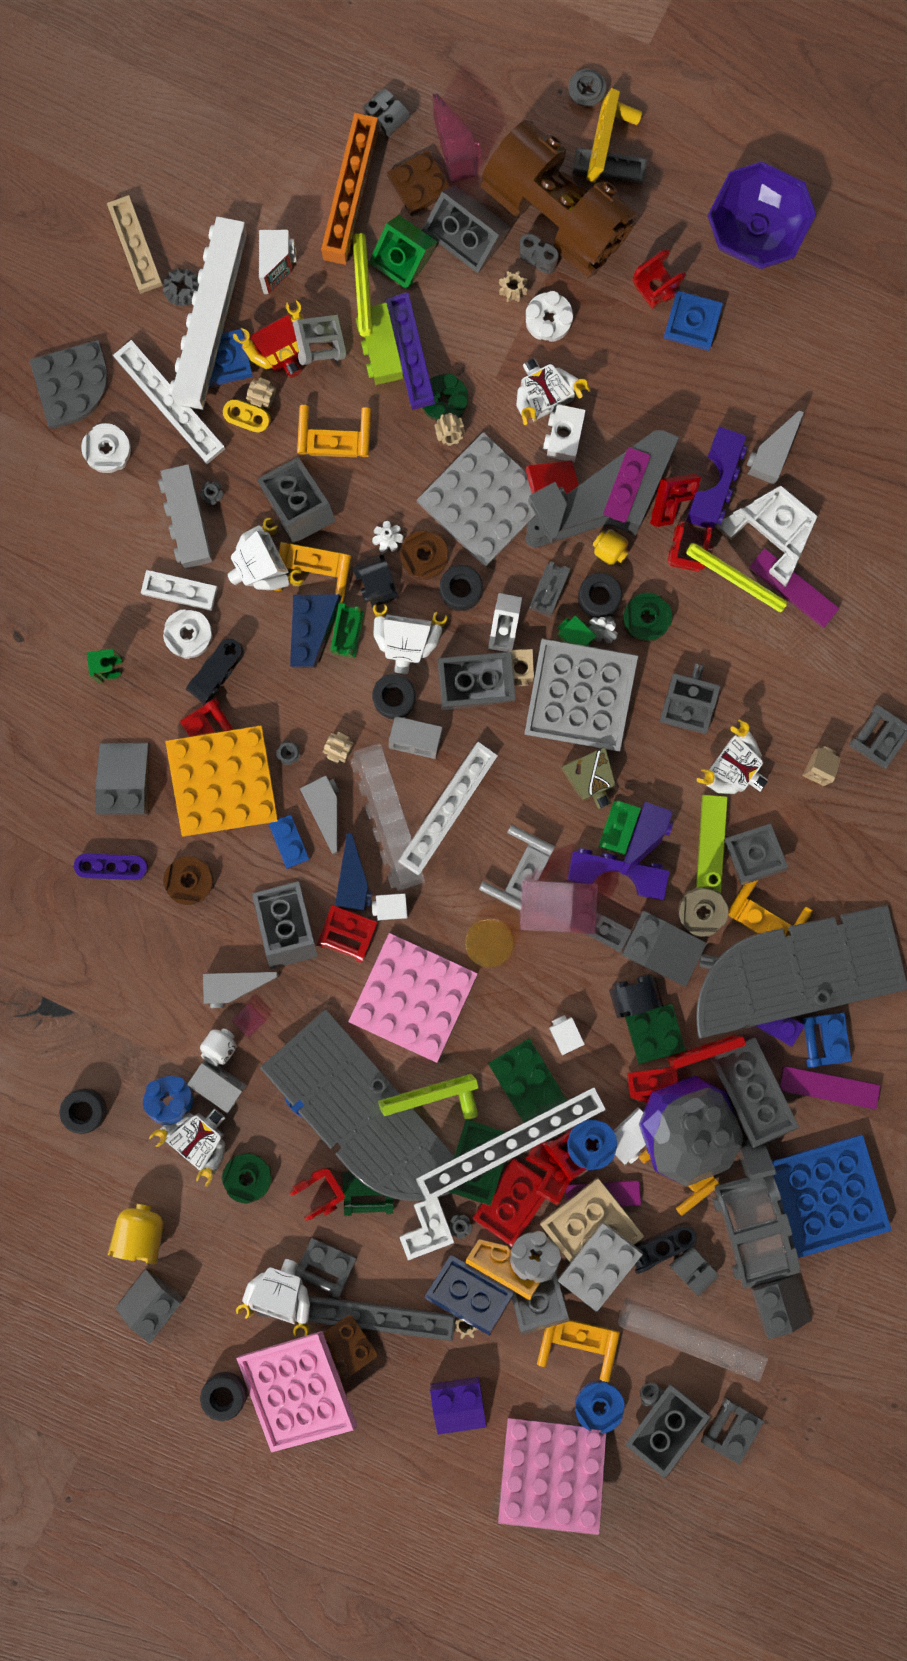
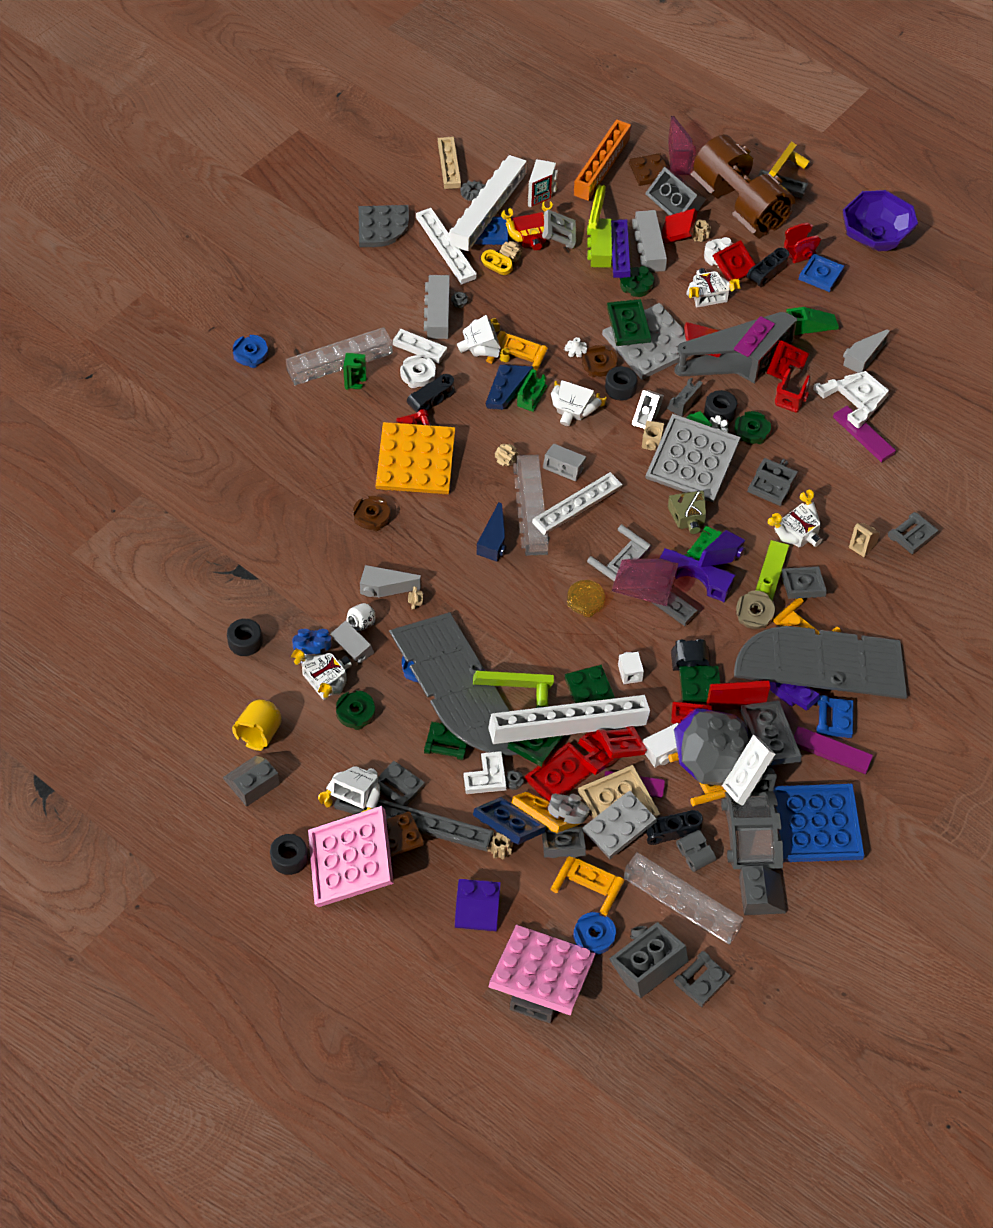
camera: 10 degrees right, 30 degrees down
dark purple plate [74,854,148,880] -> none
white plate [81,423,131,473] -> none
dark grey slope [95,743,149,816] -> none
clear pink tile [232,1003,267,1038] -> none
dark grey slope [252,881,318,969] -> none
dark grey slope [257,457,336,544] -> none
blue plate [269,815,310,869] -> none
dark grey plate [276,741,300,765] -> none
red piece [289,1168,345,1221] -> none
light orange plate [297,405,371,458] -> none
light grey slope [300,776,340,855] -> none
red plate [317,905,378,963] -> none
bright pink plate [348,933,478,1063] -> none
black cylinder [352,553,399,607] -> none
dark grey piece [362,88,411,136] -> none
green slope [368,215,438,289] -> none
black tyre [372,674,416,719] -> none
white brick [372,894,408,921] -> none
tan gear [434,413,465,446] -> none
dark grey slope [437,652,516,710] -> none
dark grey piece [519,234,558,274] -> none
dark grey slope [528,482,568,544] -> none
white brick [543,404,585,463] -> none
blue plate [567,1120,617,1170] -> none
dark grey gear [568,69,606,108] -> none
yellow head [592,529,630,565] -> none
dark grey slope [620,911,707,987] -> none
dark purple arch [686,427,747,531] -> none
neon yellow axle [686,543,787,612] -> none
none -> clear brick [286,327,393,385]
none -> tan plate [408,586,423,609]
none -> dark green plate [607,299,651,346]
none -> light grey brick [632,210,667,272]
none -> red tile [661,208,698,244]
none -> red tile [712,240,756,281]
none -> white plate [722,735,775,806]
none -> black piece [747,248,789,287]
none -> green slope [786,307,839,335]

